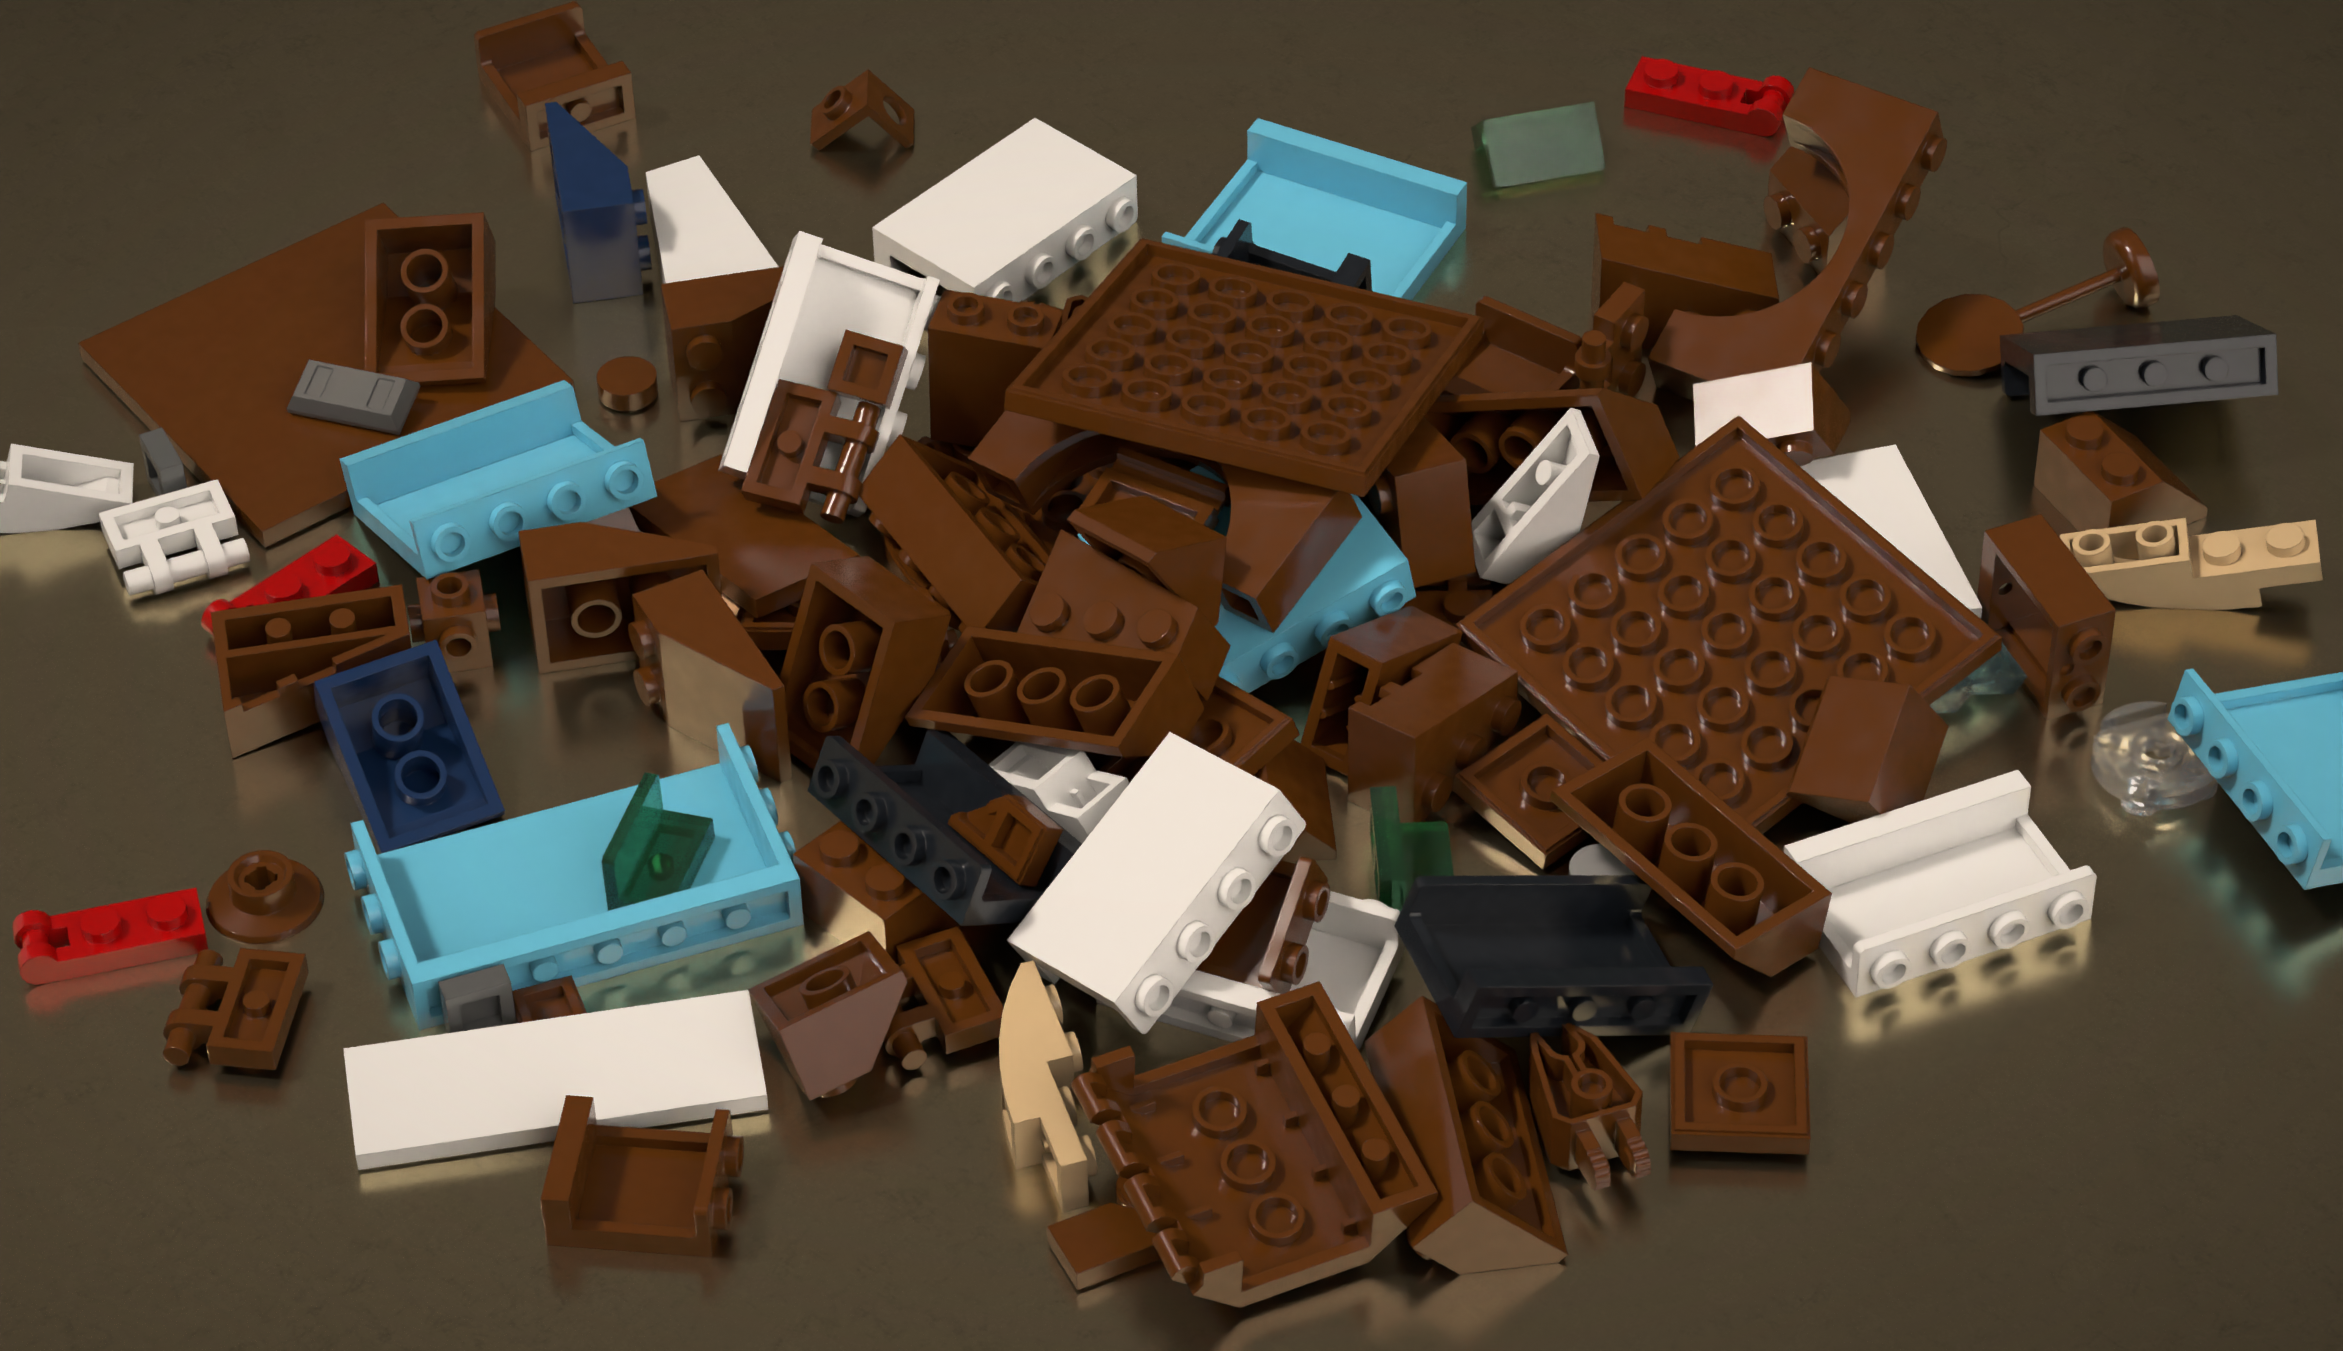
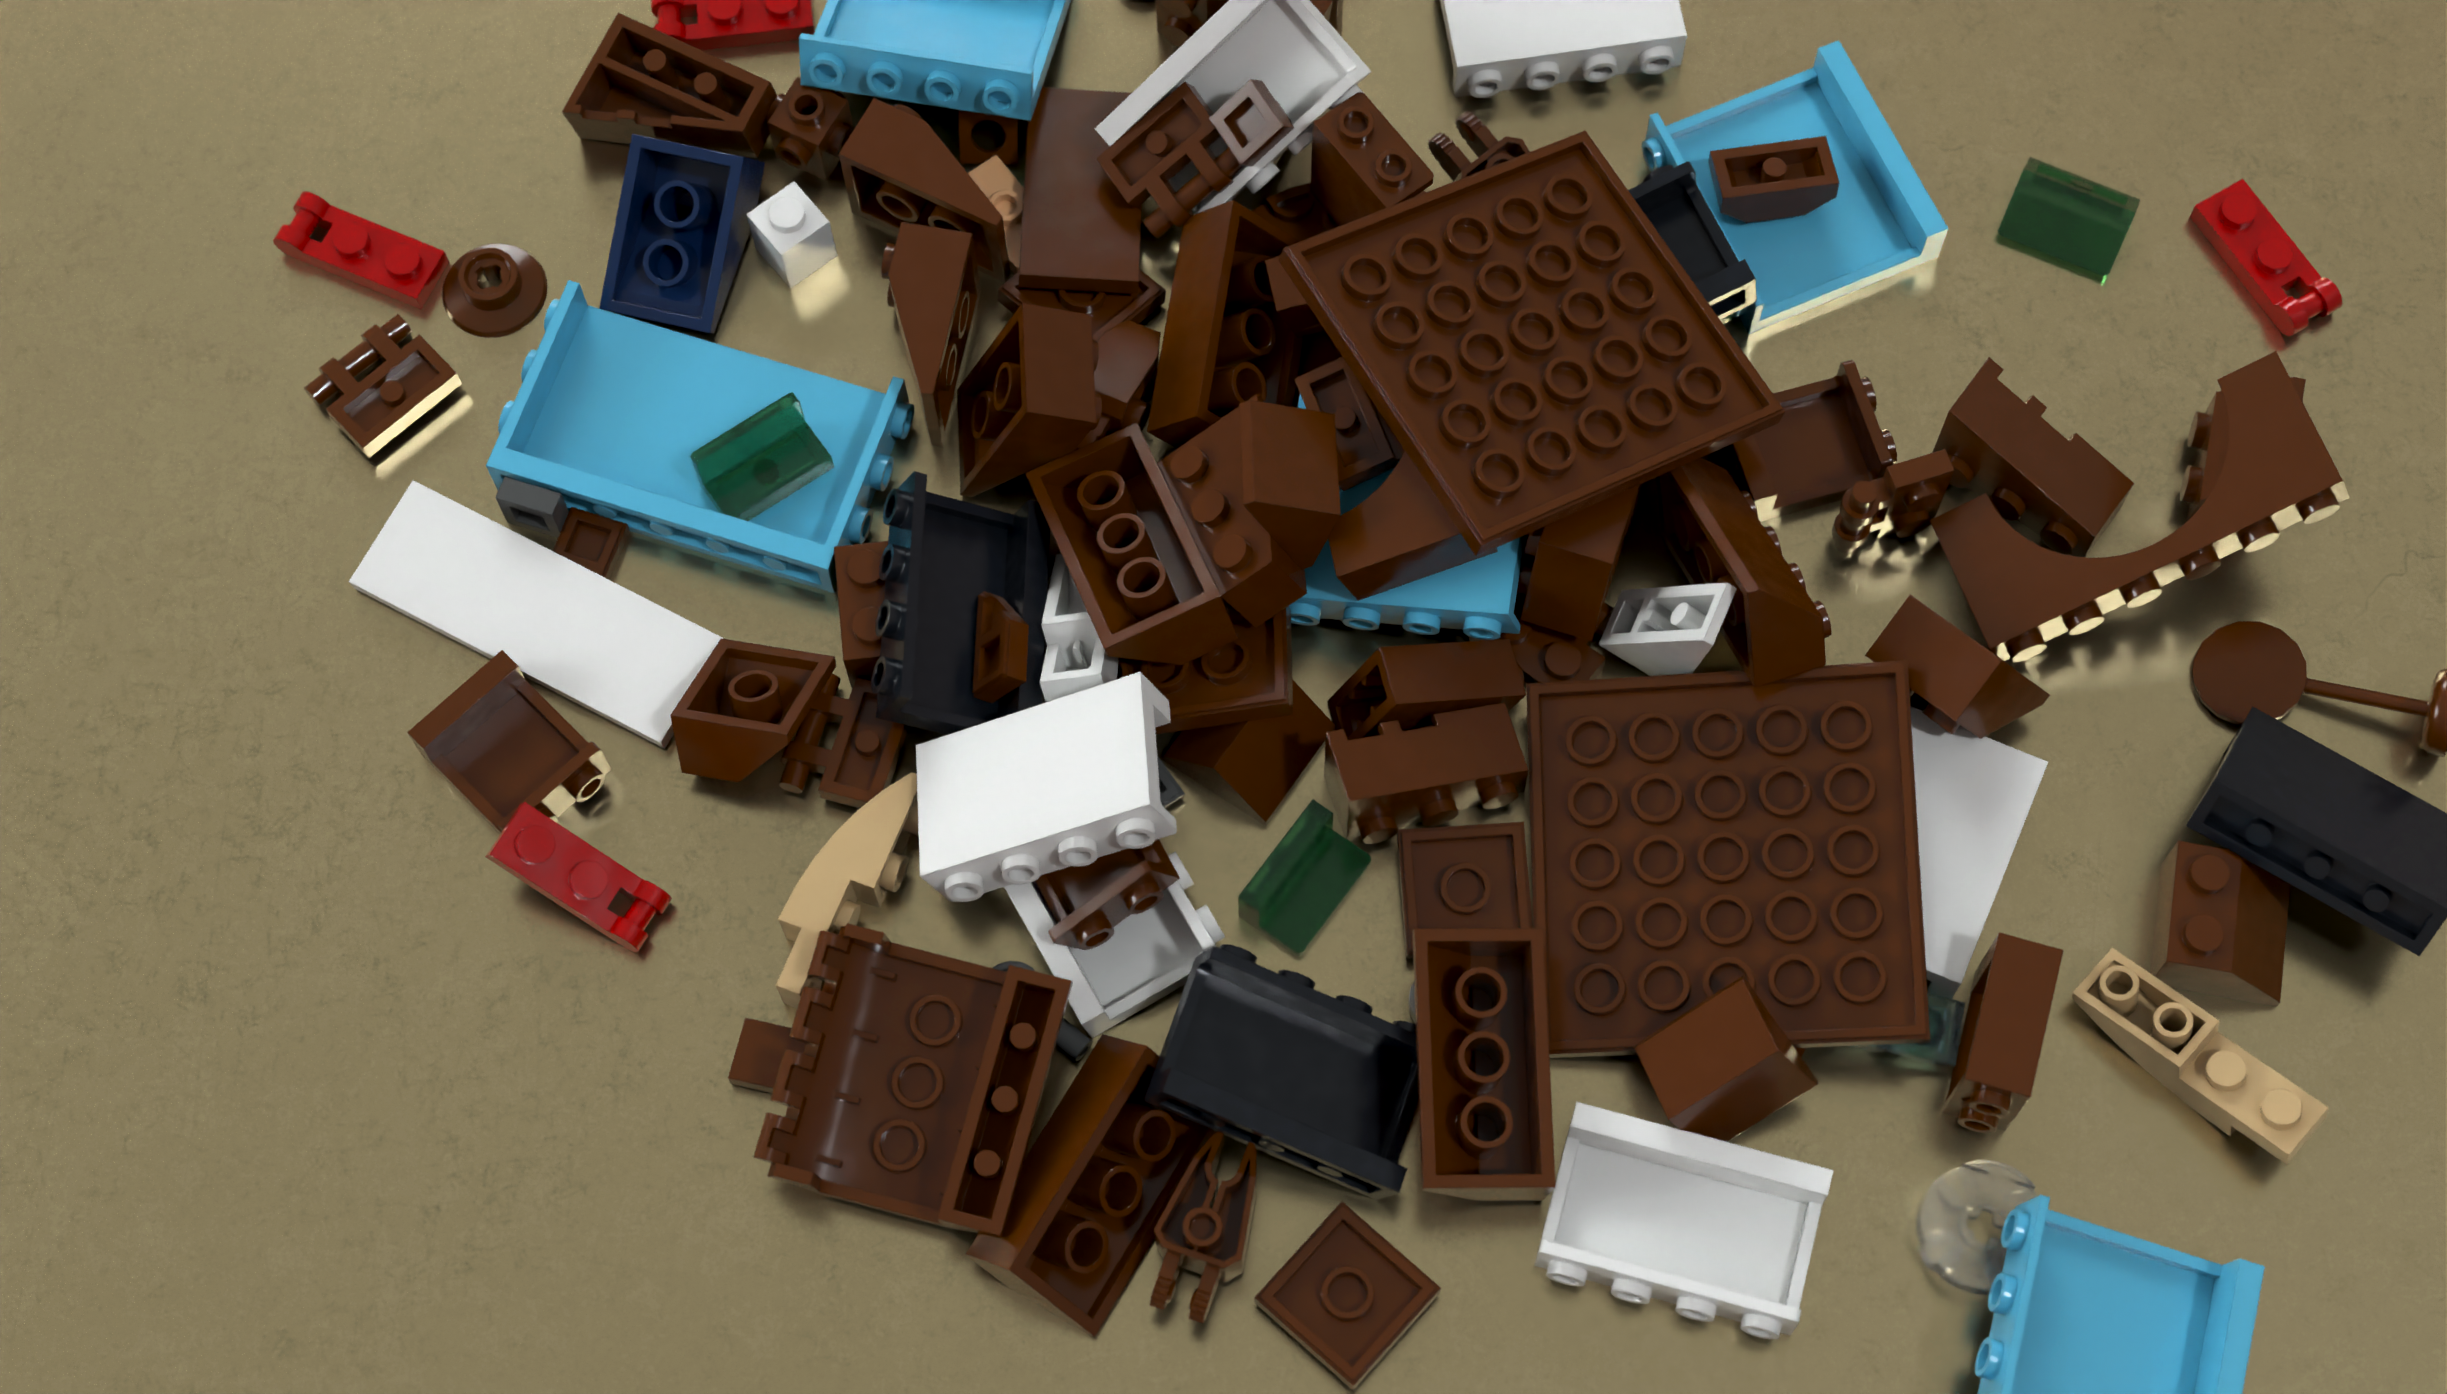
camera: 40 degrees right, 25 degrees up
none -> red plate [486,802,672,952]
none -> white brick [746,181,838,289]
none -> reddish brown slope [1708,136,1840,223]

